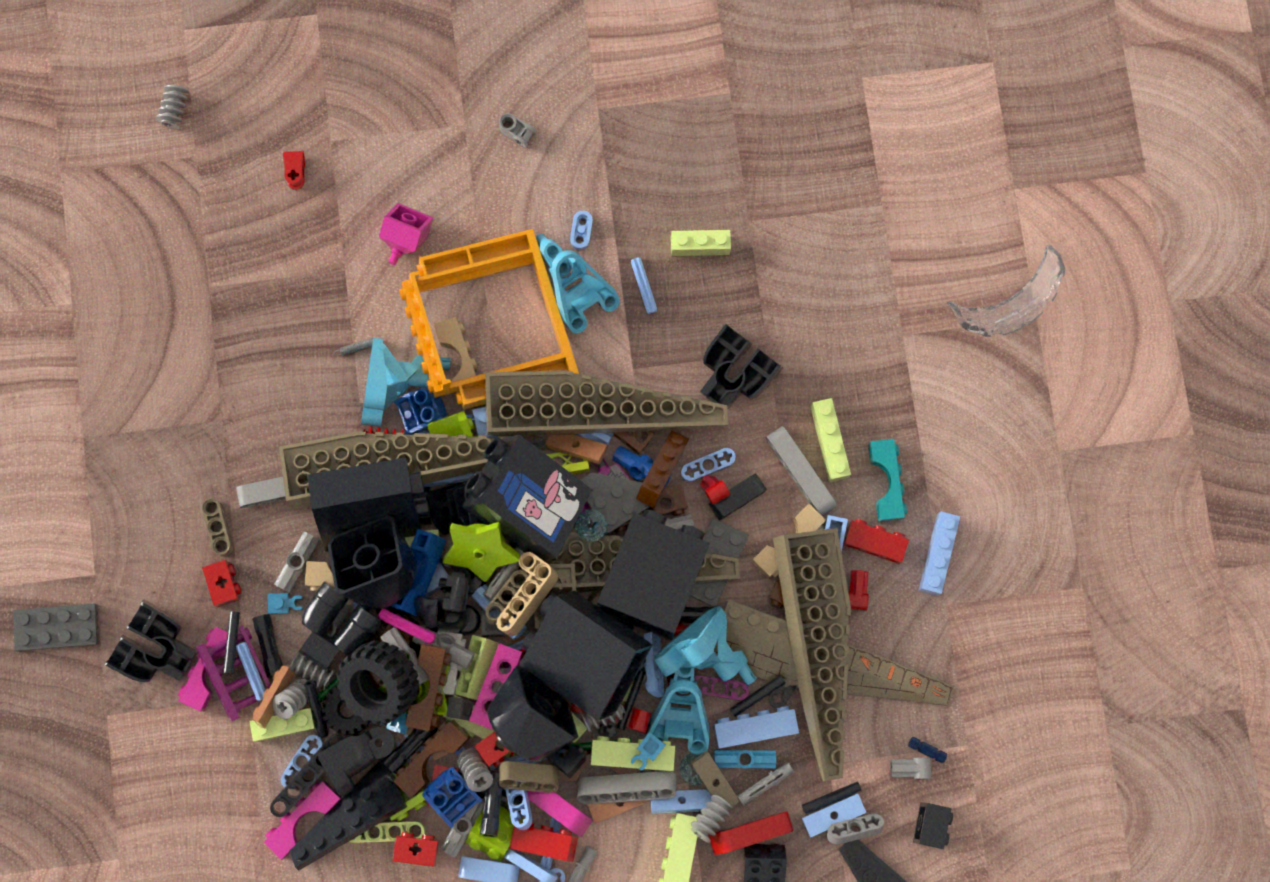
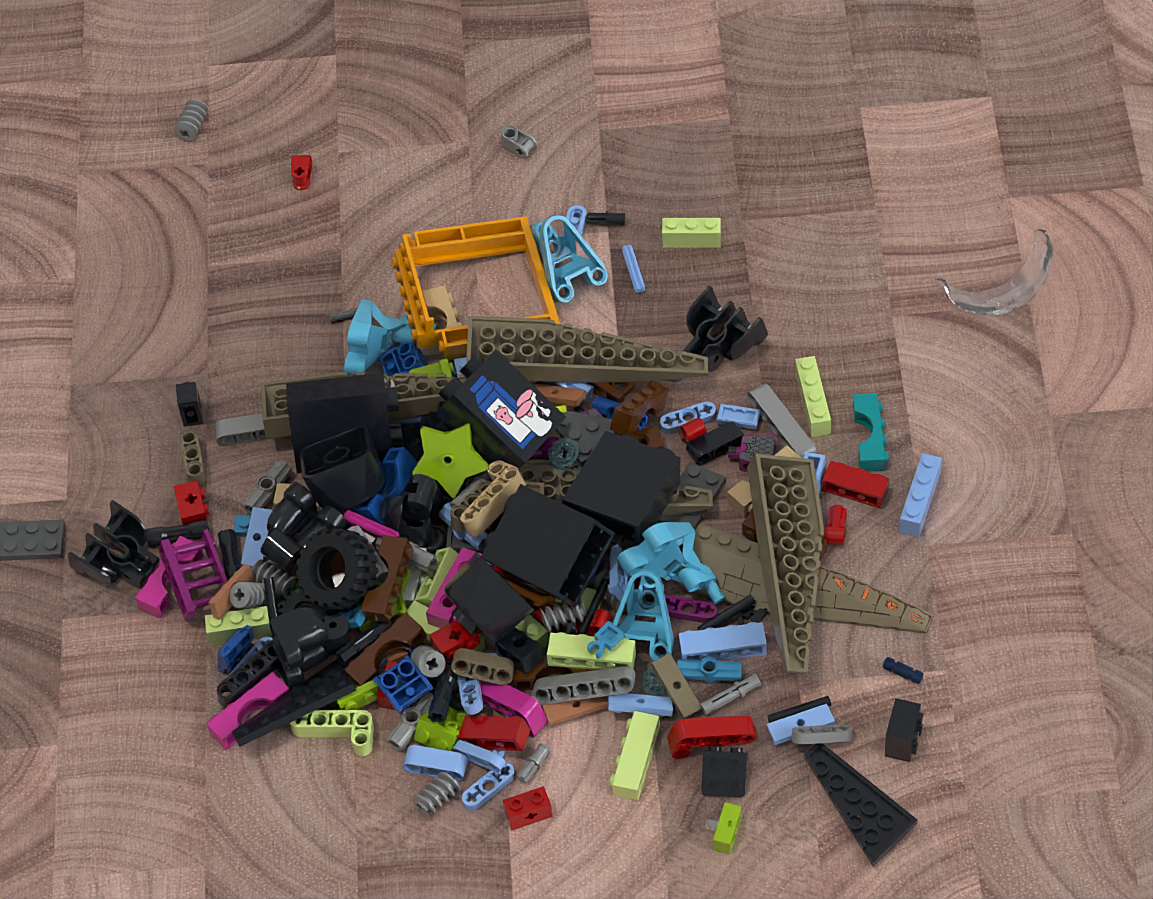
camera: 15 degrees right, 25 degrees down
black piece [223,611,240,674] -> none
light blue axle [236,642,265,701] -> none
dark pink piece [379,203,433,266] -> none
red brick [392,832,439,867] -> none
dark grey slope [447,697,474,721] -> none
light grey piece [691,795,733,843] -> none
light grey piece [890,758,931,779] -> none
none -> black axle [146,519,210,547]
none -> black brick [176,382,204,427]
none -> blue slope [217,625,254,674]
none -> light blue tile [241,507,273,568]
none -> black axle [587,211,625,226]
none -> light blue plate [717,404,760,430]
none -> torso [728,434,776,472]

